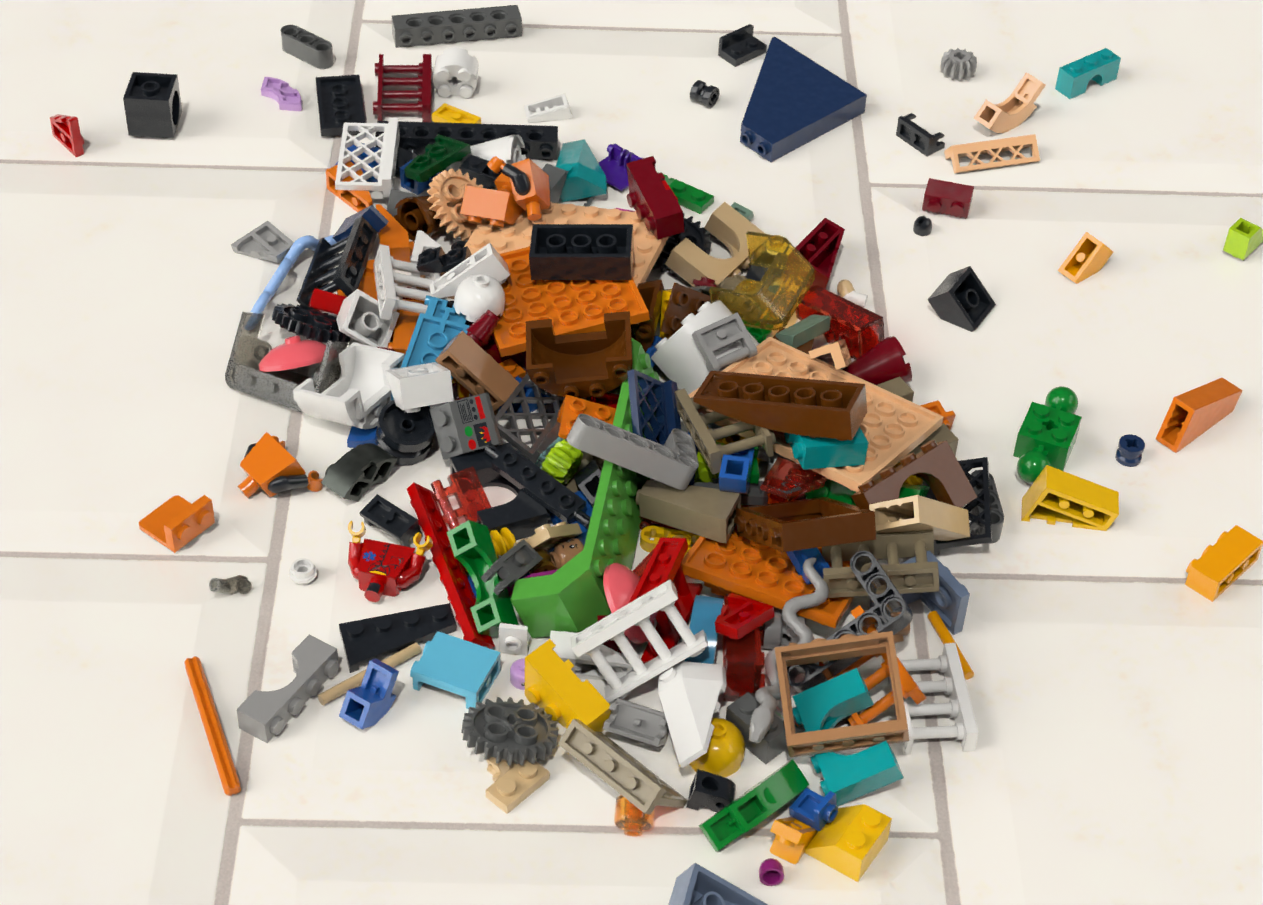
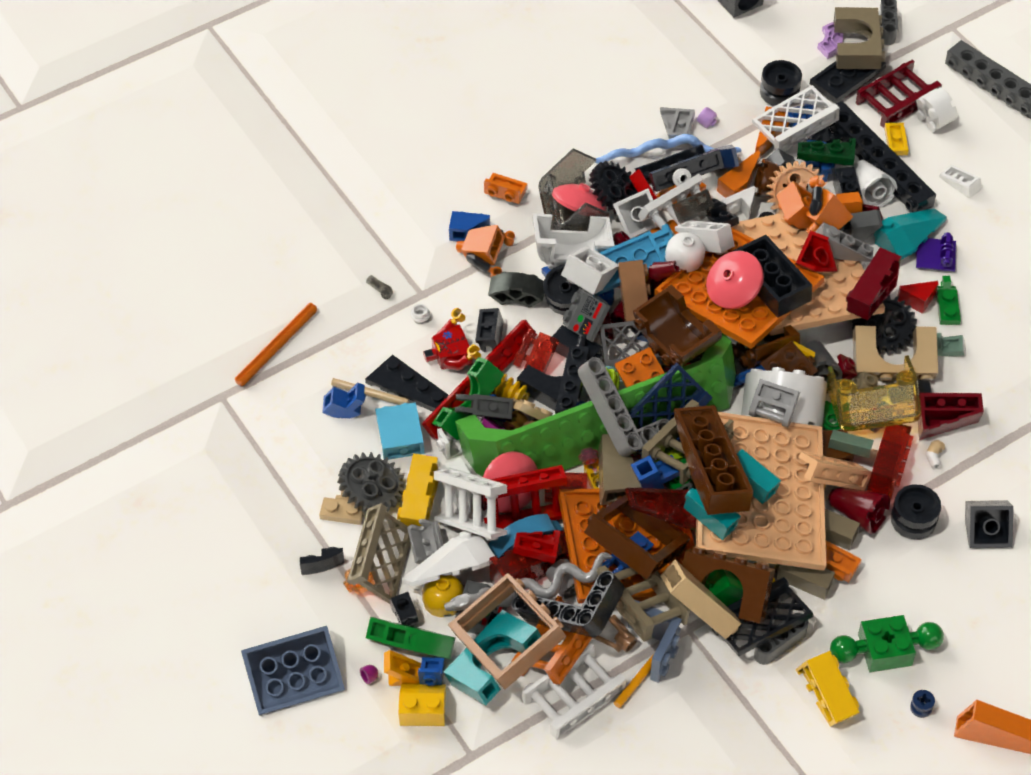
camera: 60 degrees right, 10 degrees up
orange bracket [139,495,215,553] -> none
light grey arch [236,634,339,743] -> none
none -> black slope [300,547,344,575]
none -> blue slope [449,211,490,242]
none -> orange bracket [484,173,528,204]
none -> clear pink plate [578,448,599,465]
none -> white plate [672,168,691,186]
none -> clear smoke slope [672,189,715,224]
none -> lavender piece [697,107,717,128]
none -> coral dish [706,251,764,309]
none -> black wheel [760,60,802,106]
none -> red slope [795,230,838,272]
none -> light grey slope [815,222,874,262]
none -> dark tan arch [833,7,885,69]
none -> black wheel [891,484,941,539]

